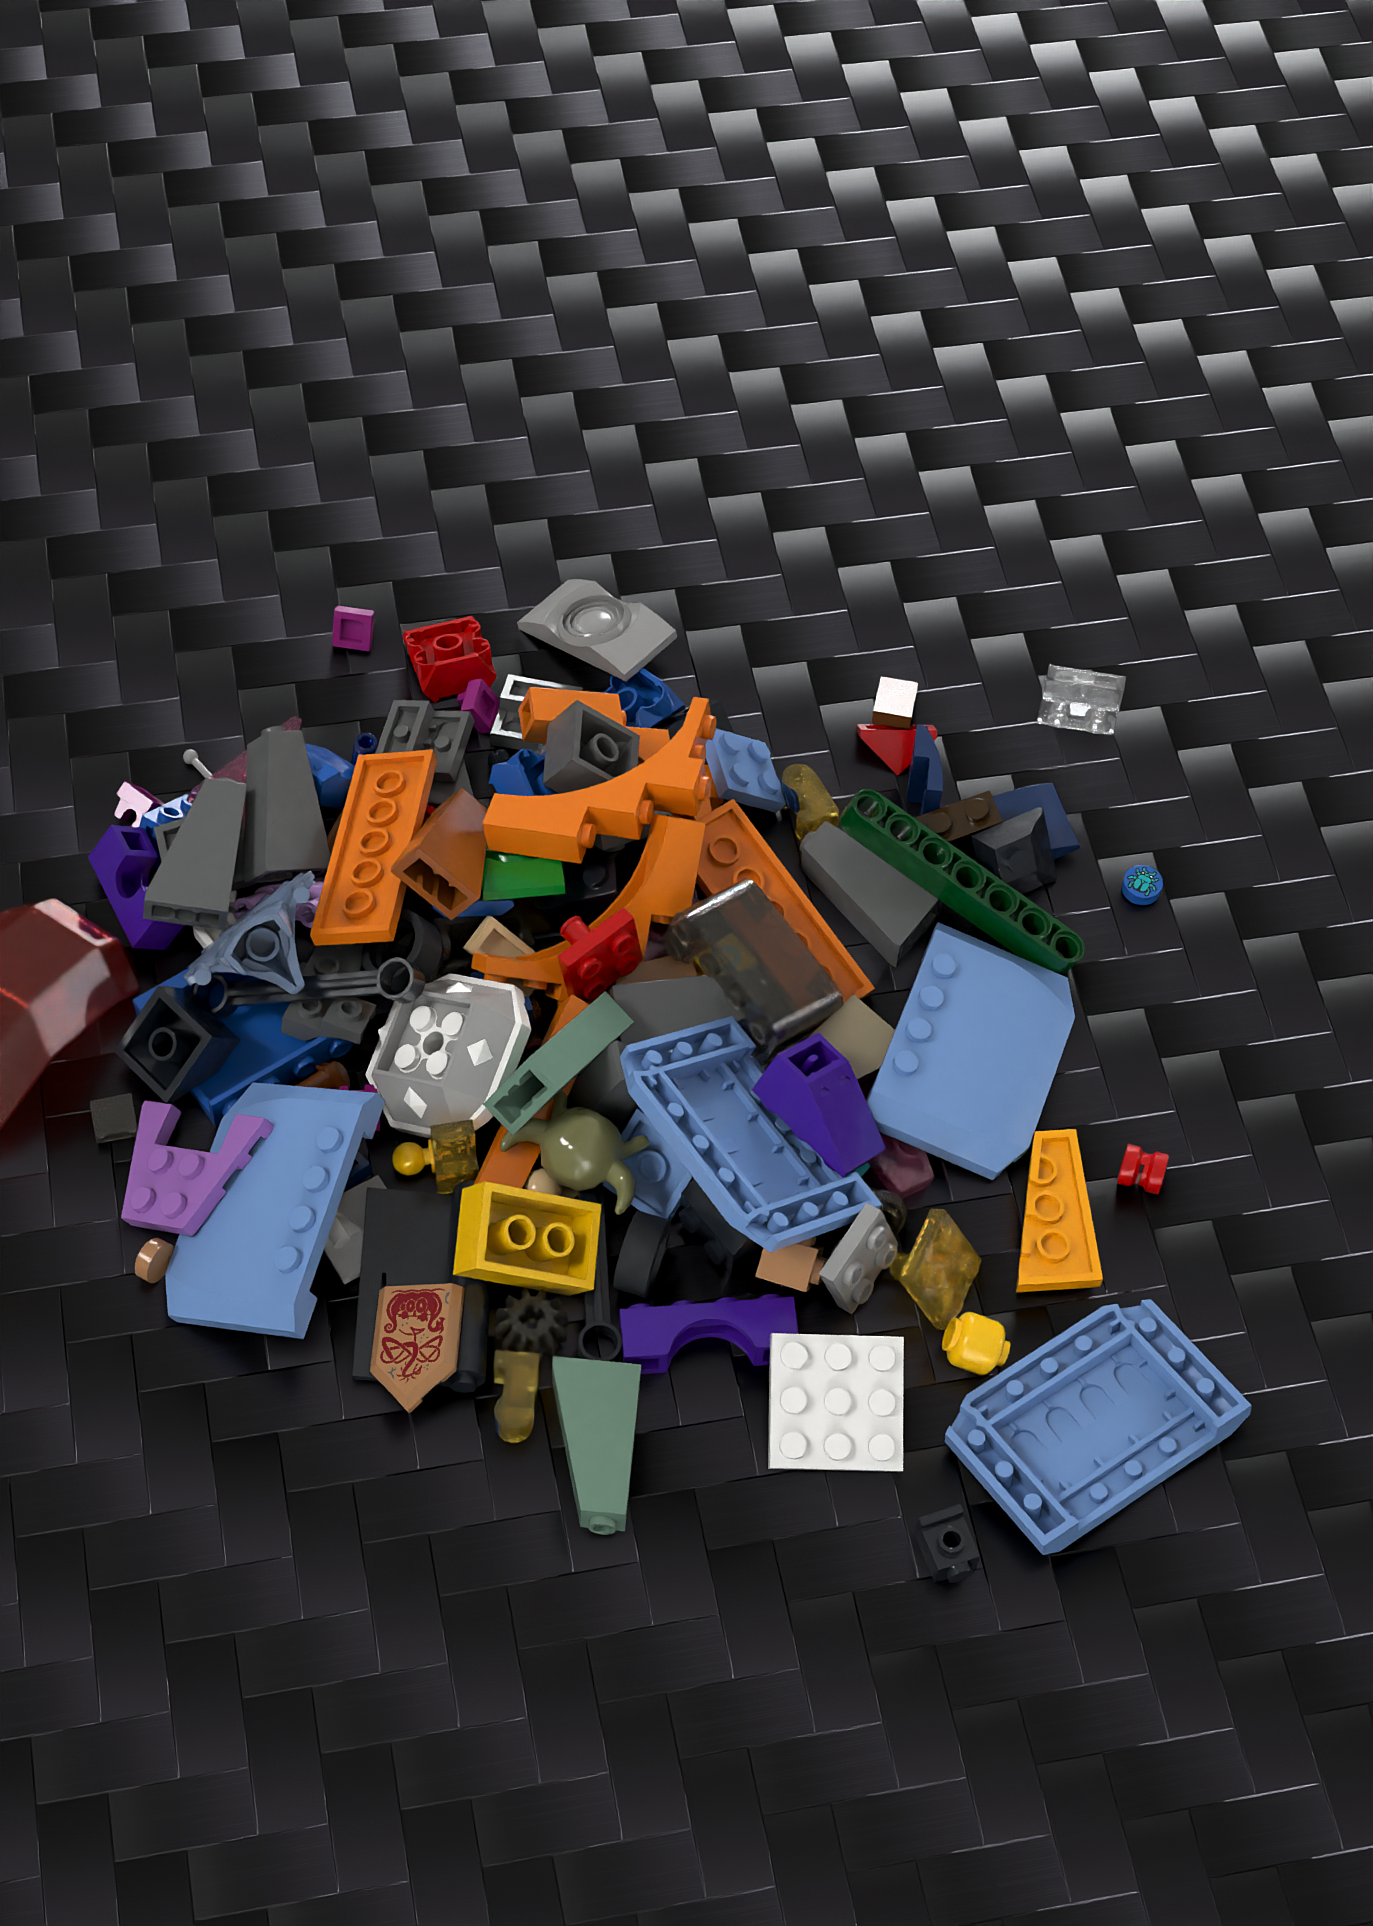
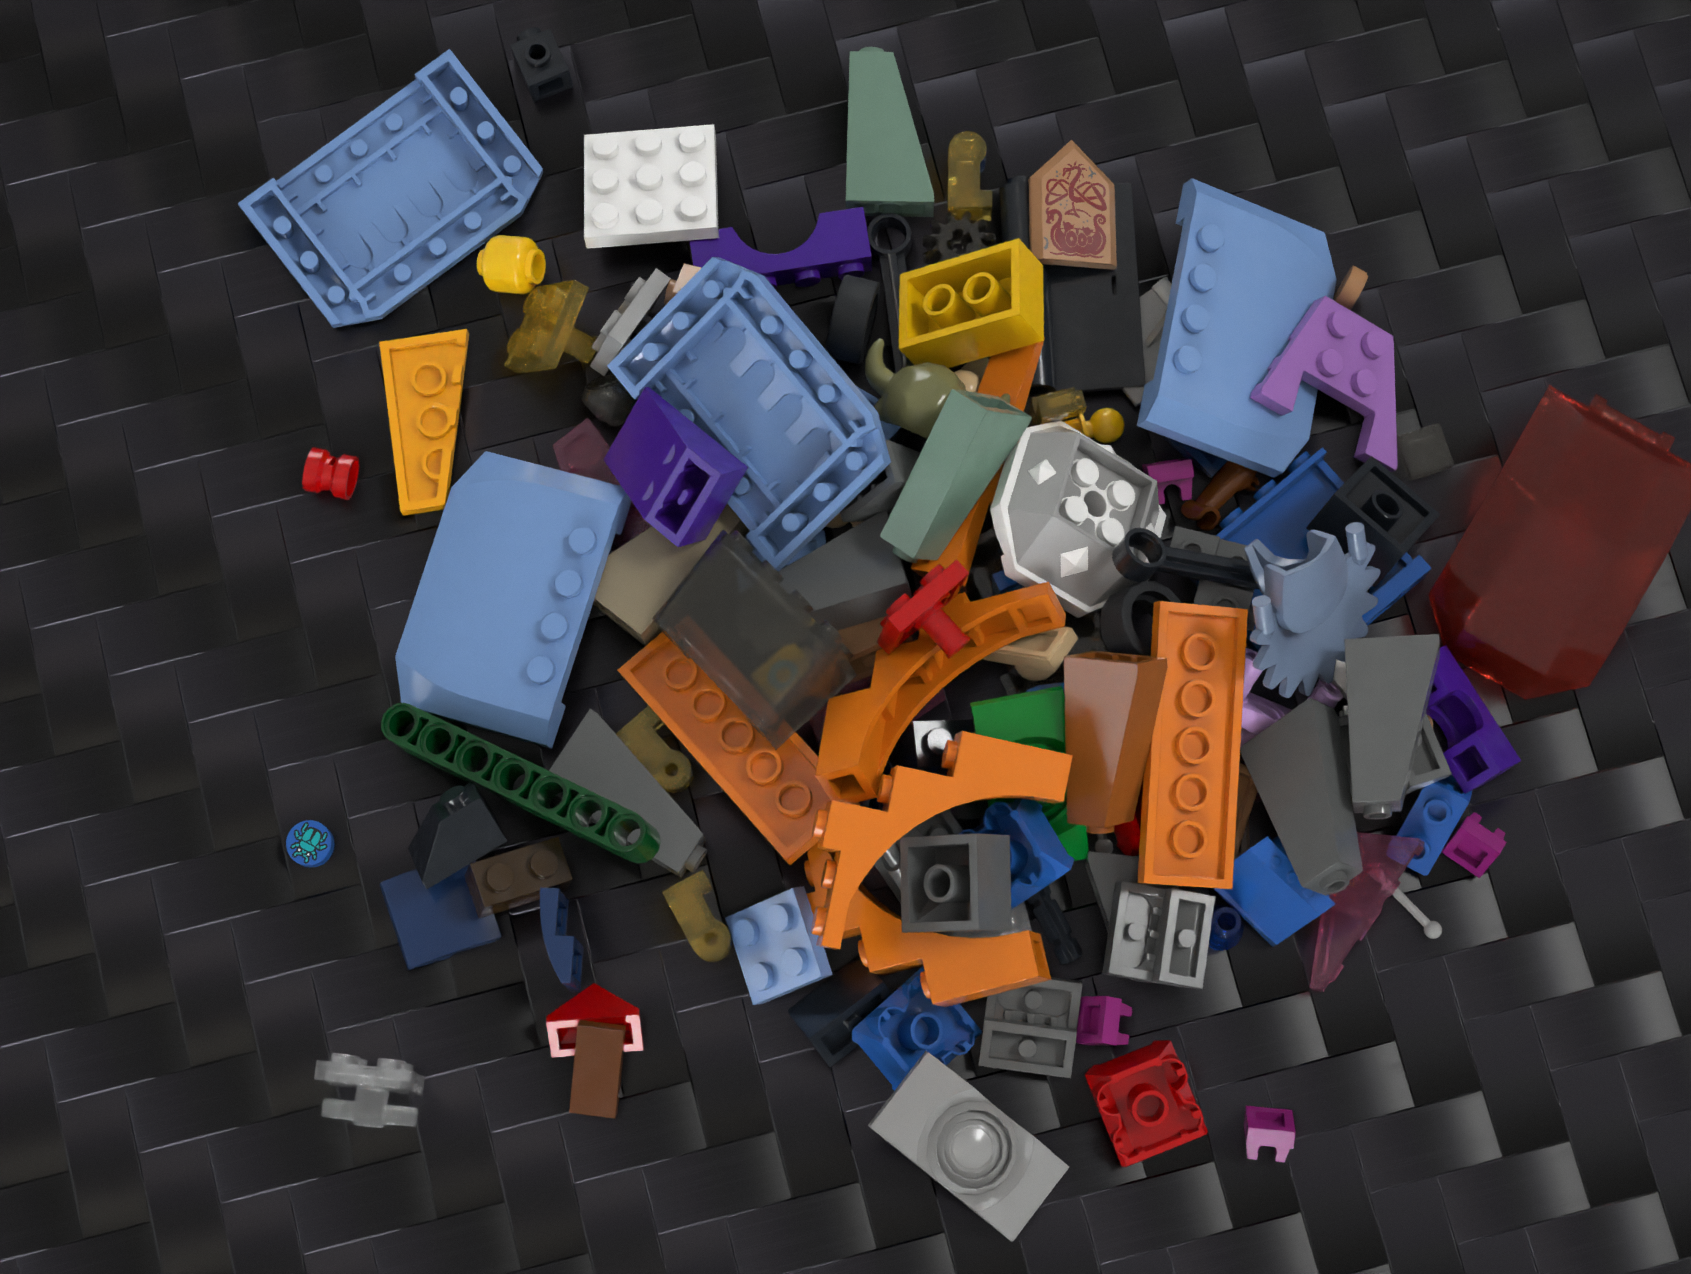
camera: 175 degrees left, 20 degrees up
none -> clear yellow leg [616,705,694,793]

